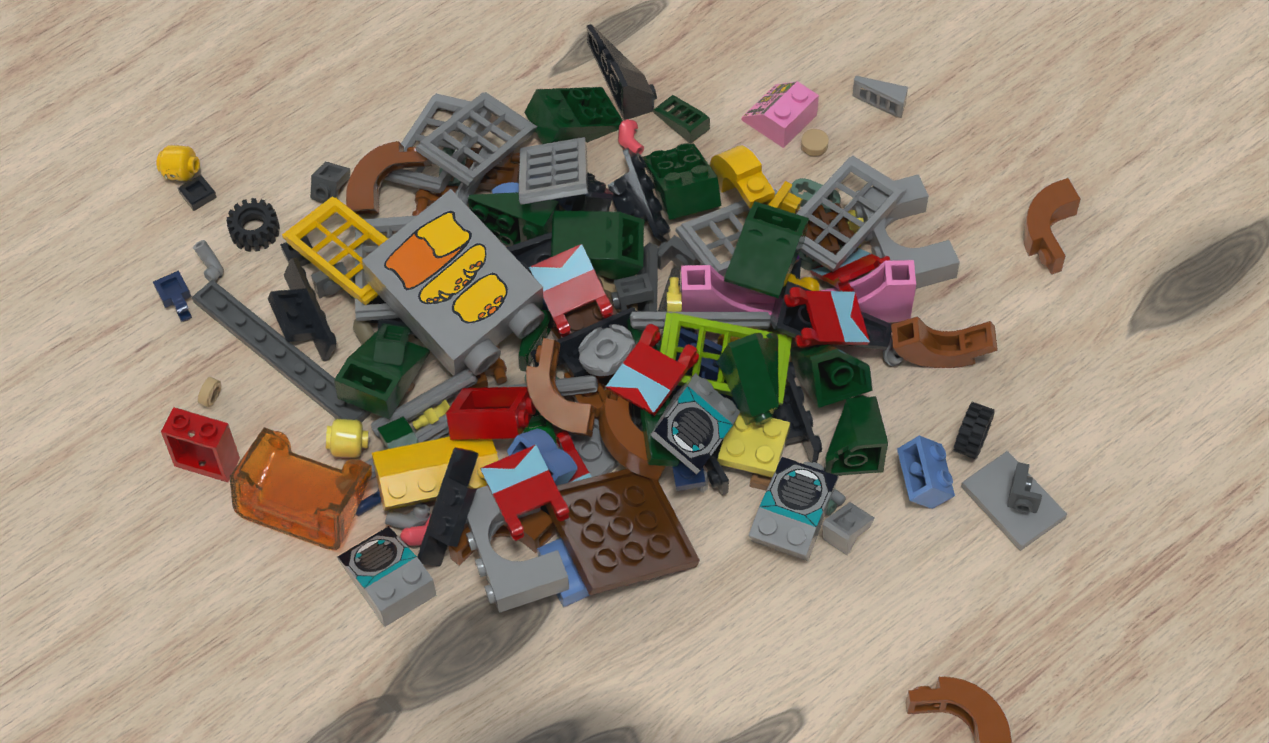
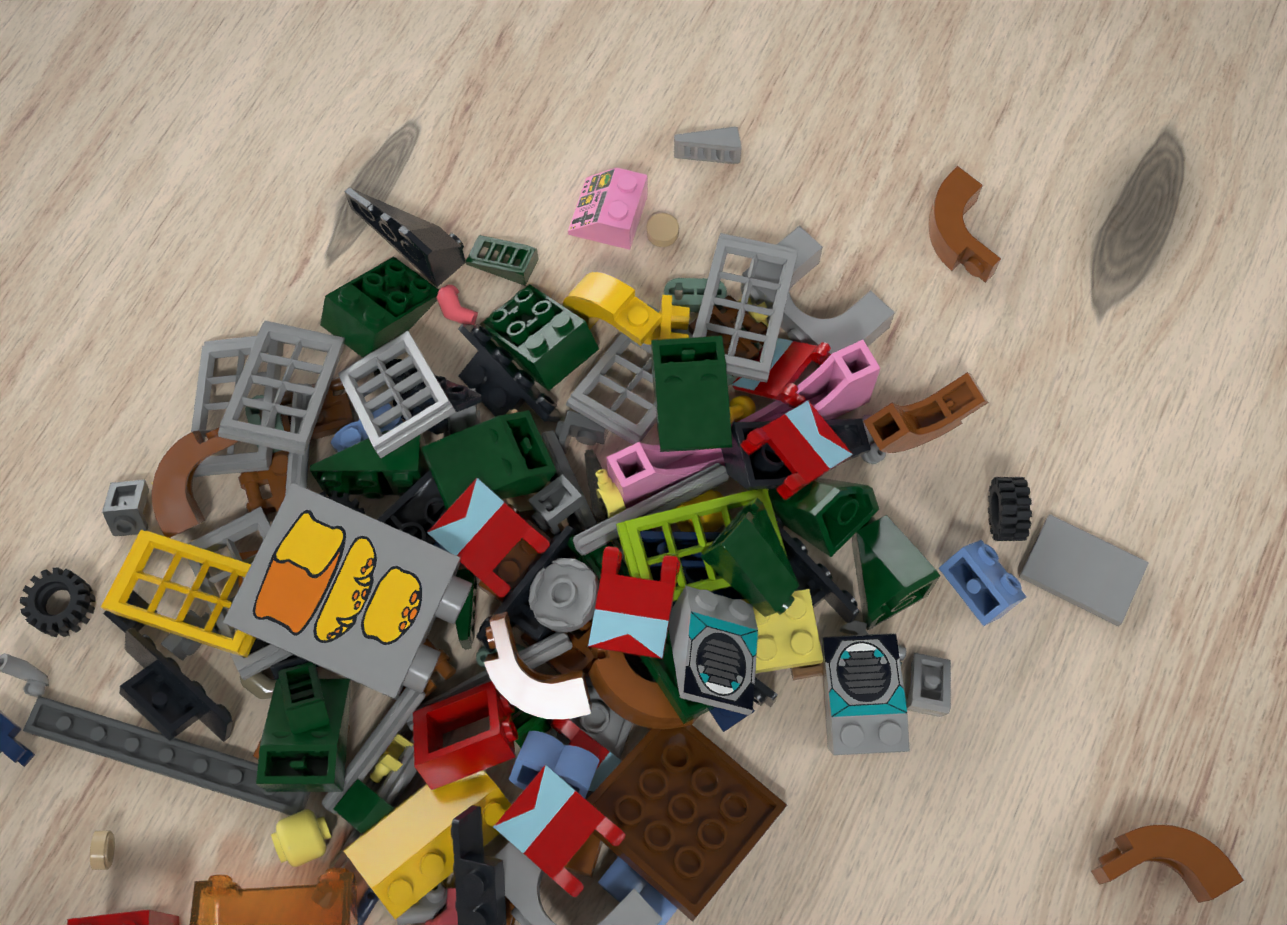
camera: 25 degrees left, 10 degrees up
dark grey bracket [1007,462,1042,513] -> none

